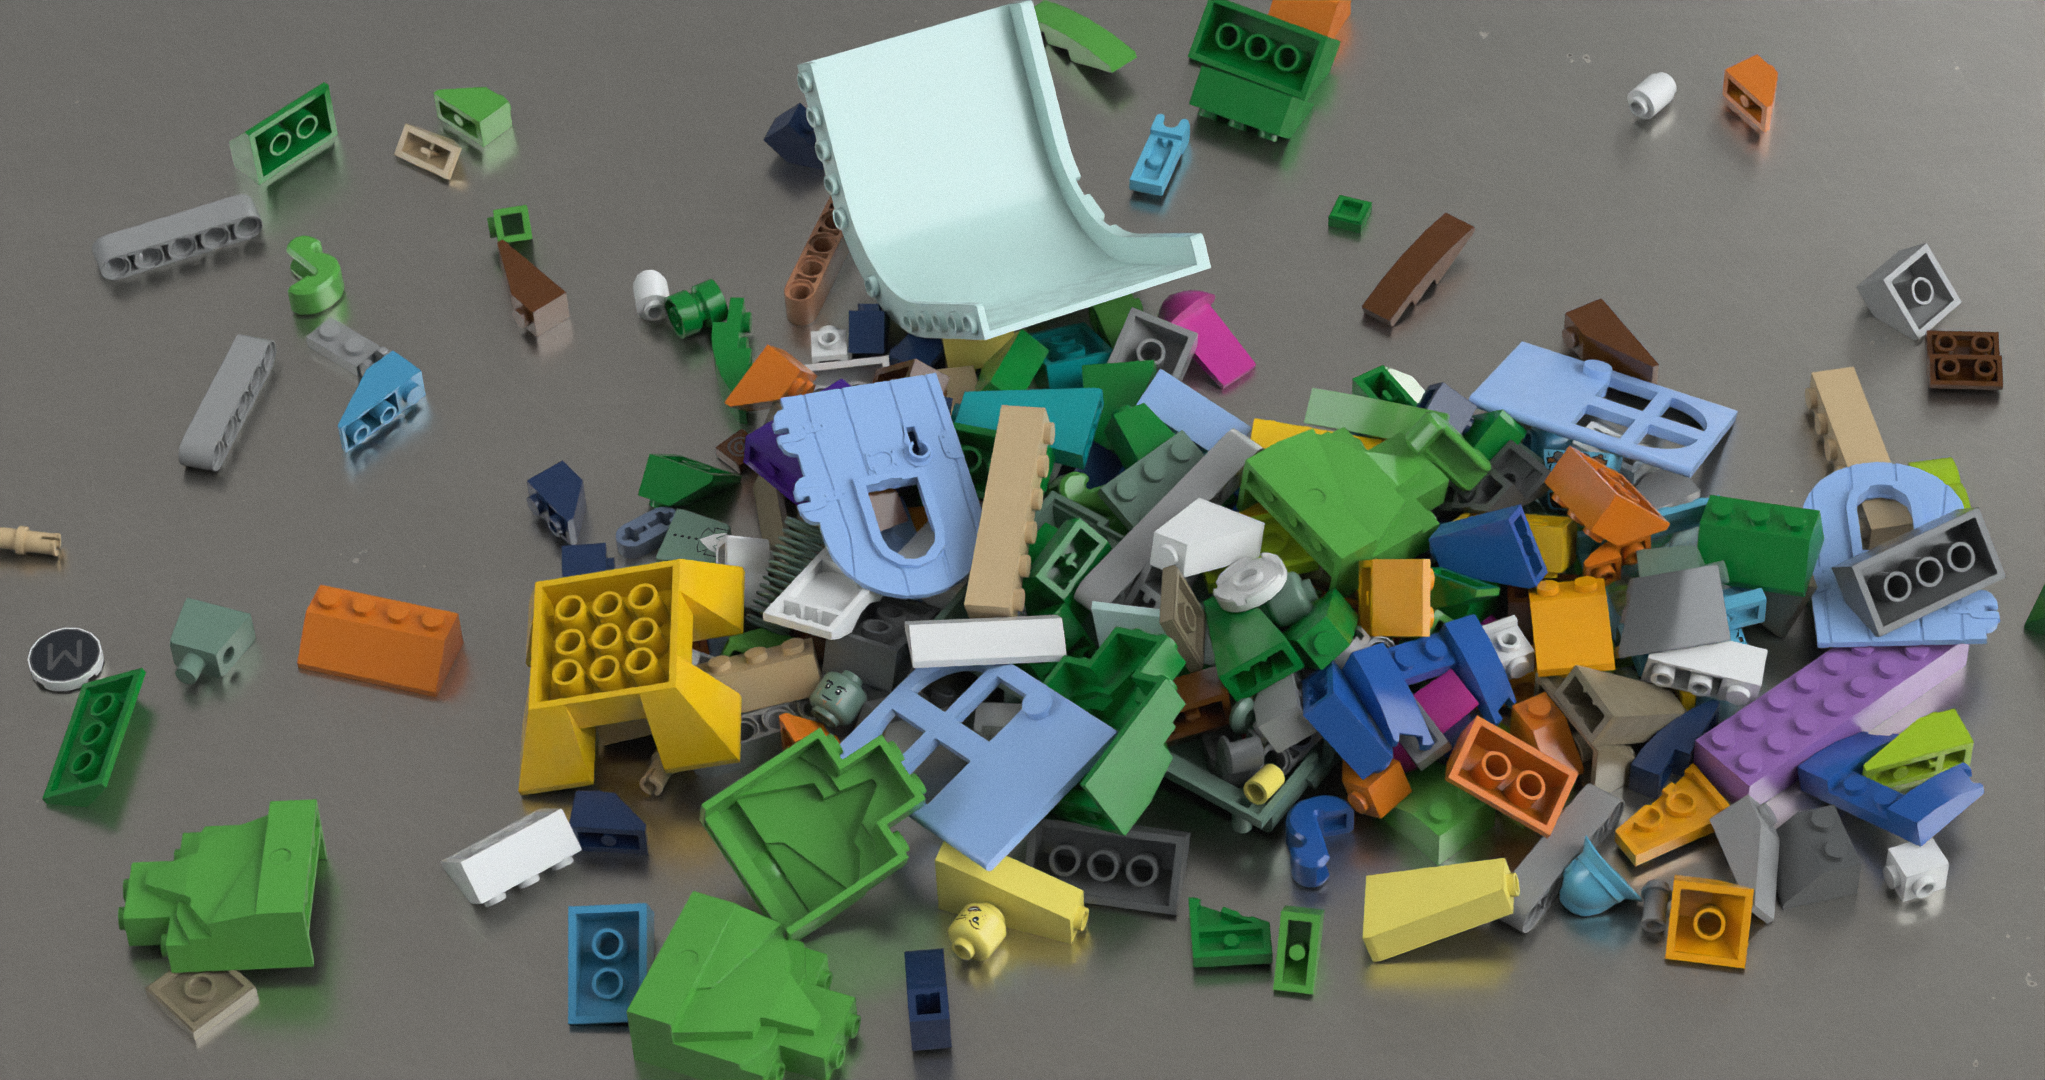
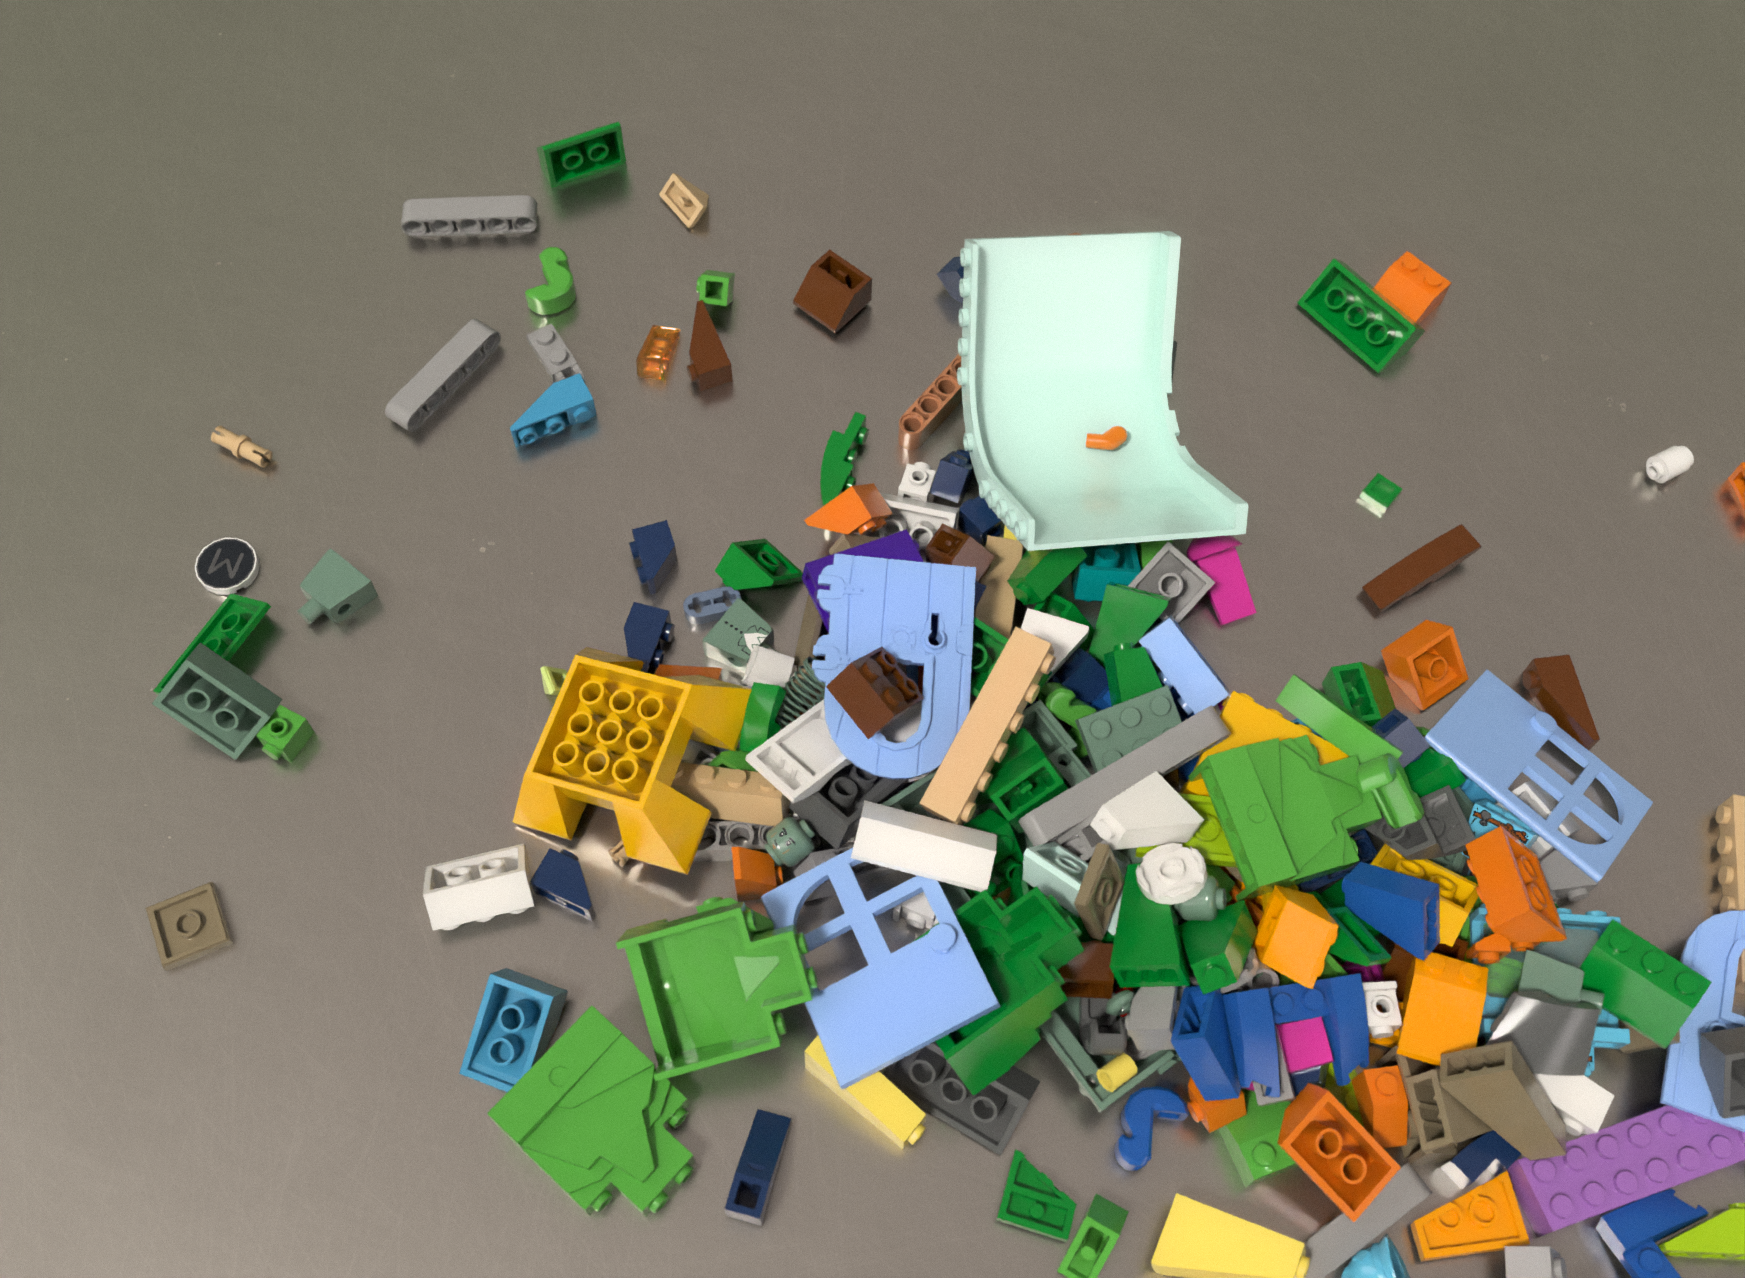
camera: 15 degrees right, 15 degrees up
bright green panel [118,799,327,973] -> none
orange slope [297,585,464,697] -> none
bright green slope [433,87,513,147] -> none
white brick [633,270,670,321] -> none
green wheel [664,279,728,339] -> none
reddish brown tile [715,429,749,474] -> none
light yellow head [948,902,1007,961] -> none
teal slope [951,388,1104,470] -> none
bright green slope [1034,0,1137,73] -> none
medium azure plate [1129,114,1190,196] -> none
green slope [1189,66,1314,142] -> none
none -> sand green slope [152,643,282,760]
none -> bright green brick [256,705,315,763]
none -> yellowish green slope [540,666,568,696]
none -> clear orange slope [636,325,680,381]
none -> green slope [740,682,786,753]
none -> reddish brown slope [793,249,872,333]
none -> reddish brown slope [826,646,924,740]
none -> orange arm [1086,426,1127,450]
none -> orange slope [1381,620,1469,711]
none -> dark tan slope [1440,1041,1566,1161]

